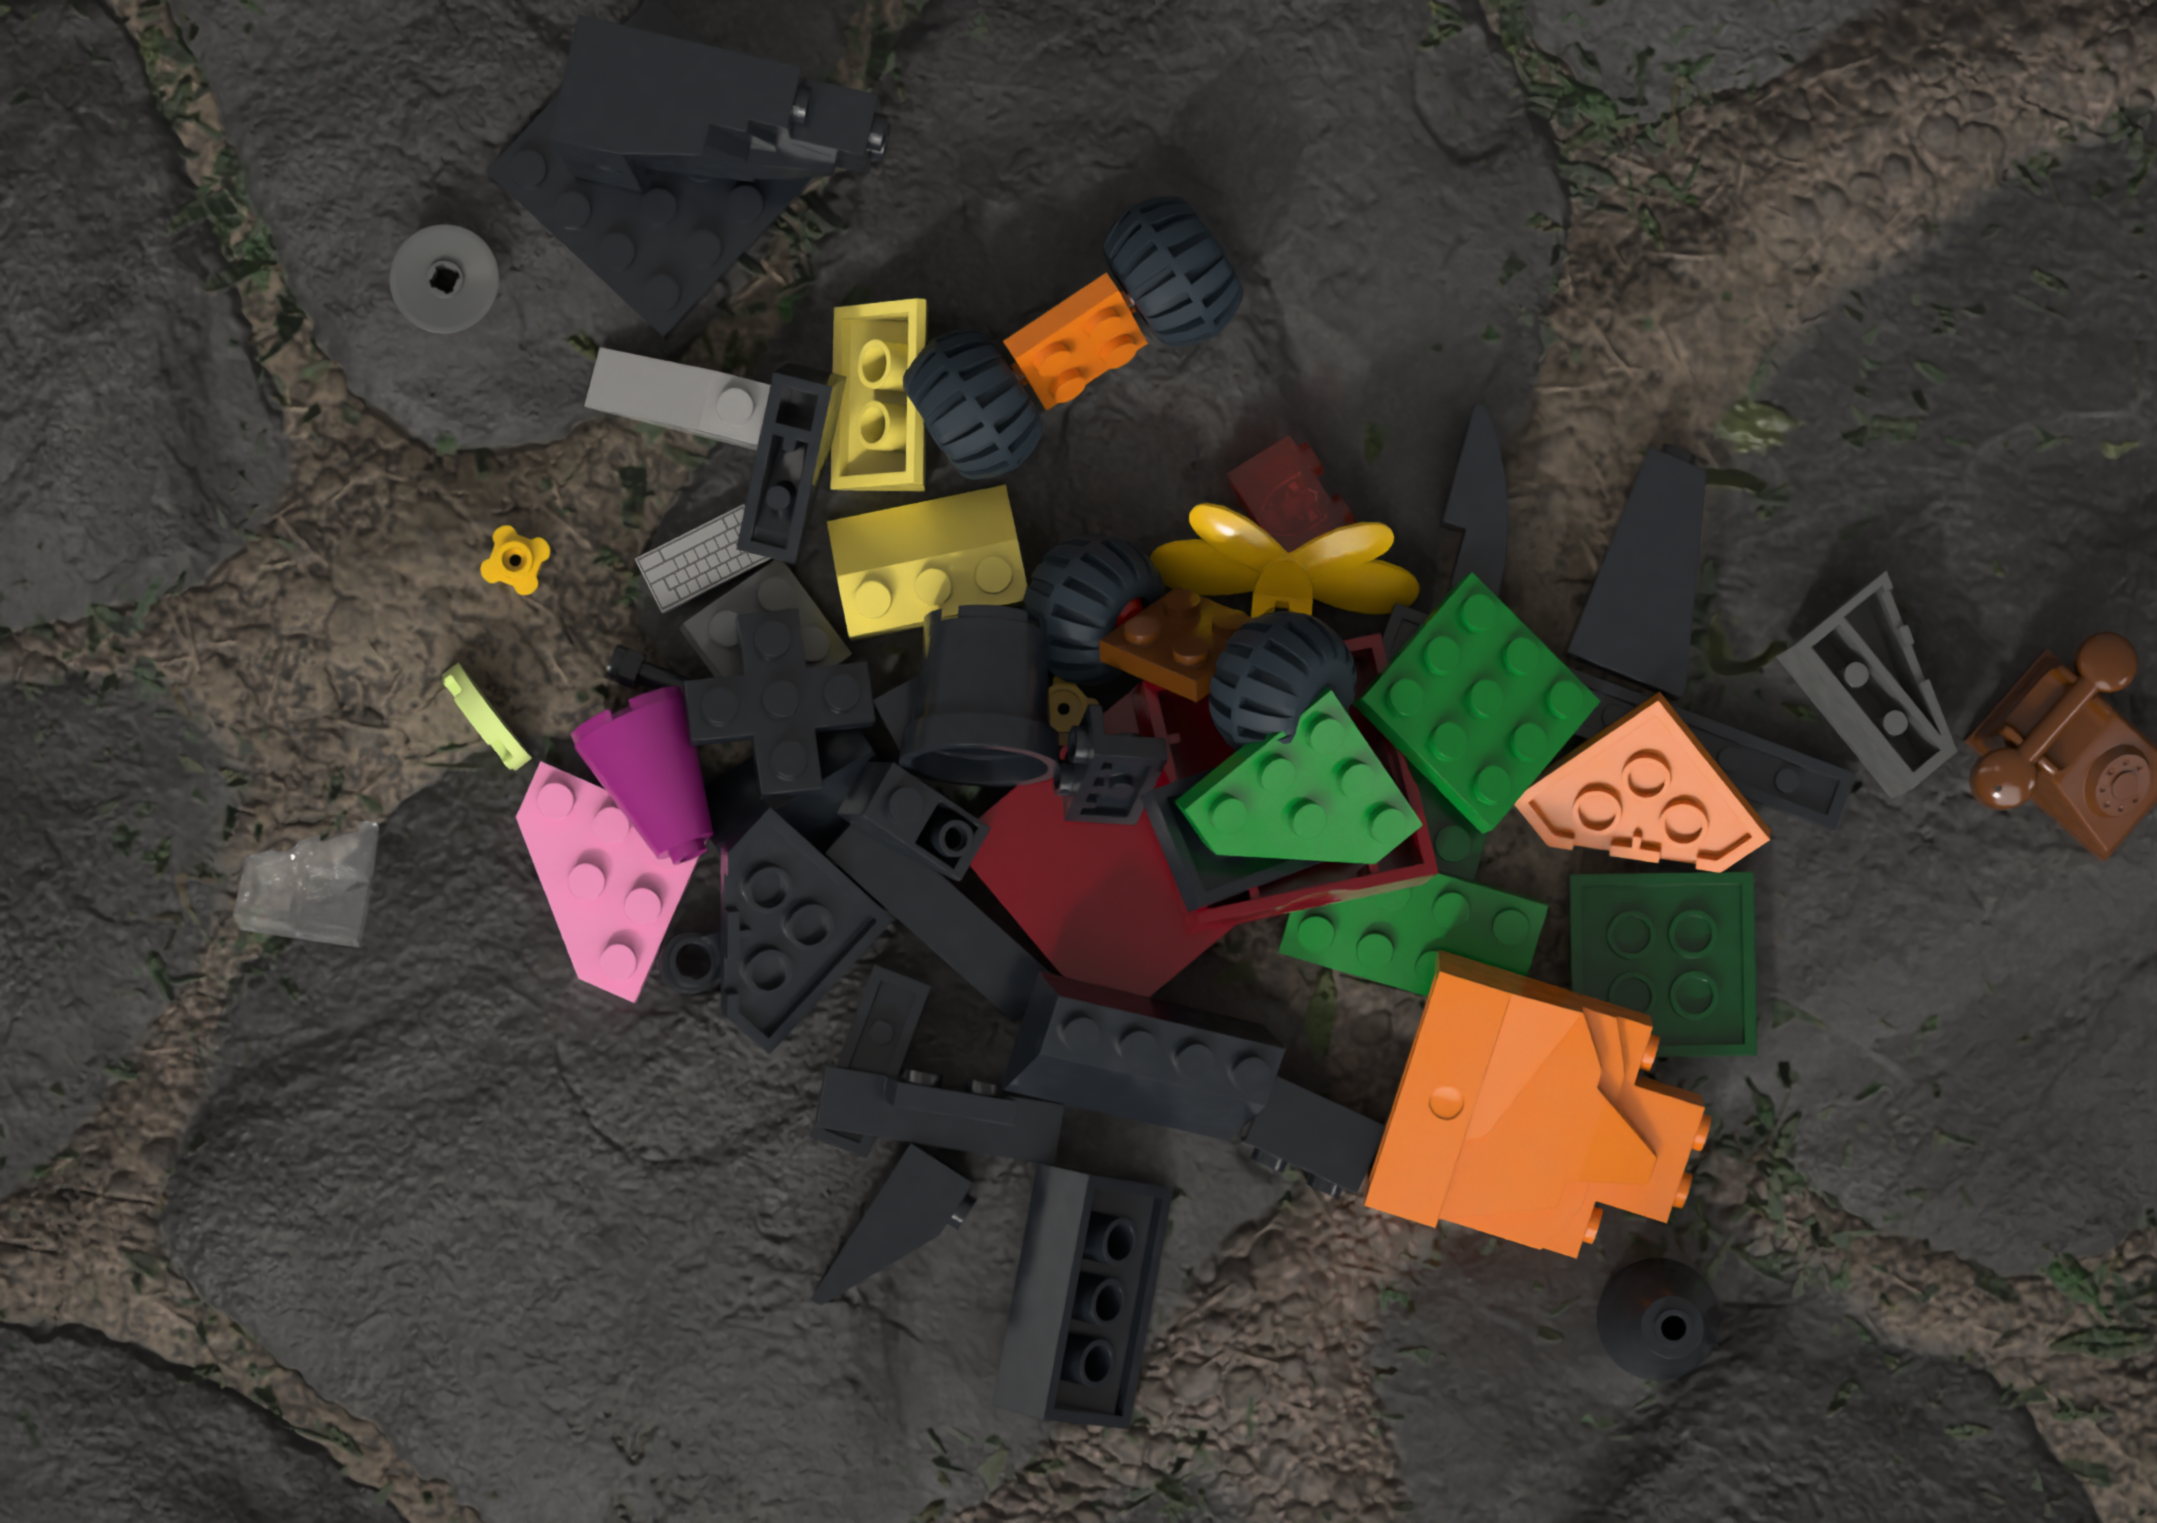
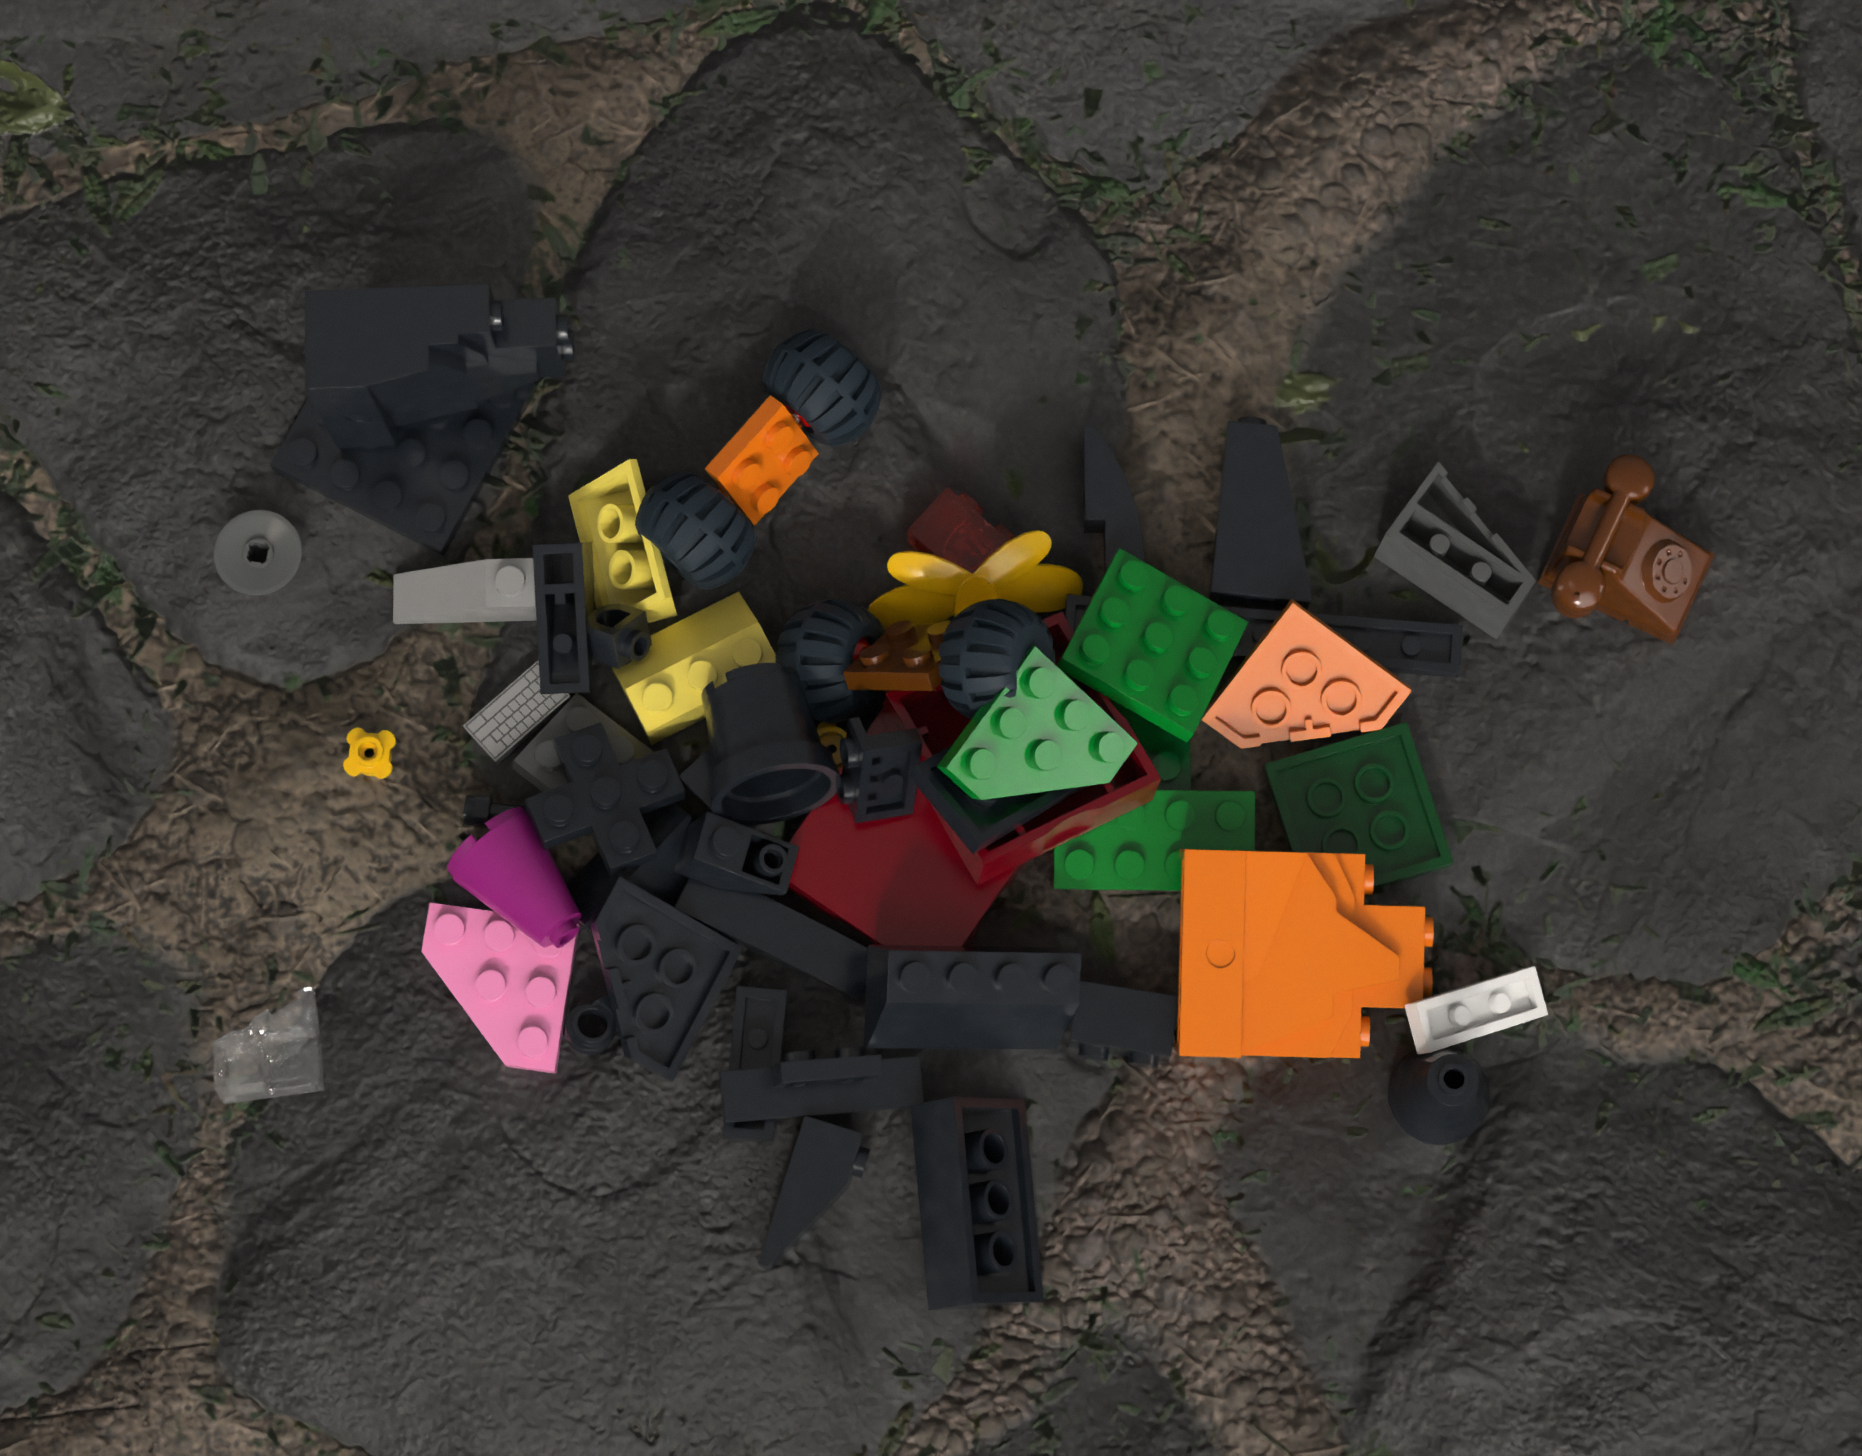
camera: 15 degrees left, 10 degrees down
yellowish green tile [441,662,532,771] -> none
none -> black plate [586,604,652,669]
none -> white plate [1404,966,1548,1054]

